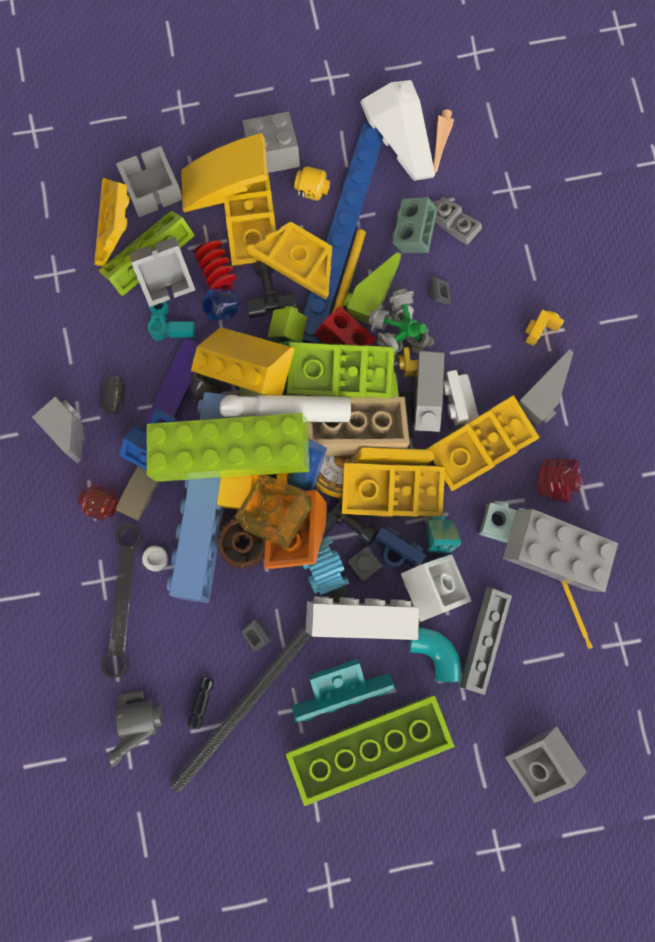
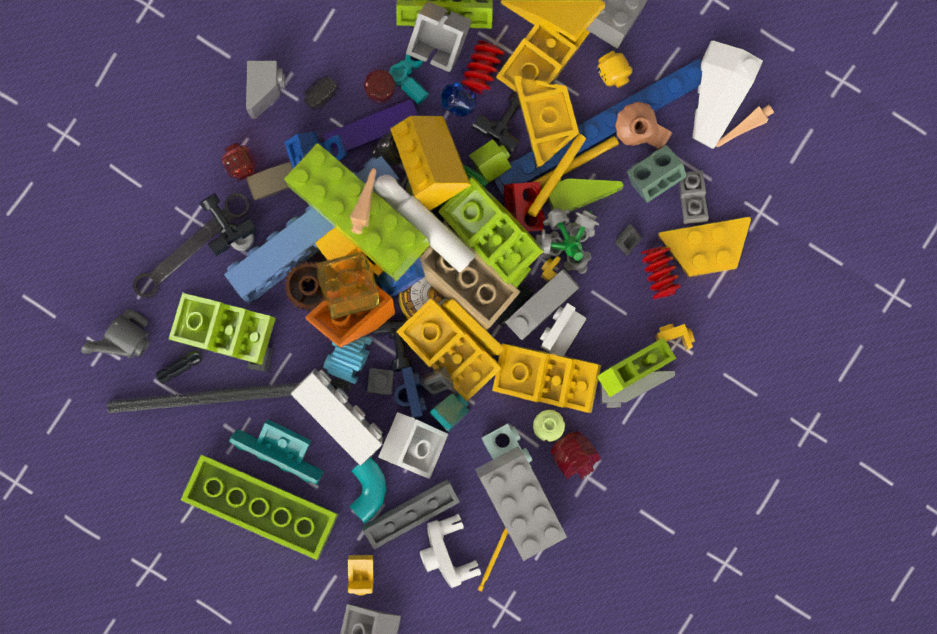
camera: 45 degrees right, 5 degrees up
none -> lime slope [169,293,276,365]
none -> black bar [199,193,257,257]
none -> yellow bracket [348,555,374,595]
none -> light nougat piece [349,168,377,234]
none -> clear red head [364,70,396,103]
none -> dark grey slope [420,366,454,395]
none -> white connector [420,514,481,588]
none -> yellow bar [528,134,586,217]
none -> yellowish green head [533,410,565,442]
none -> lime slope [597,338,676,398]
none -> nougat animal [615,102,673,150]
none -> red piece [640,246,681,300]
none -> yellow wing [658,217,751,277]

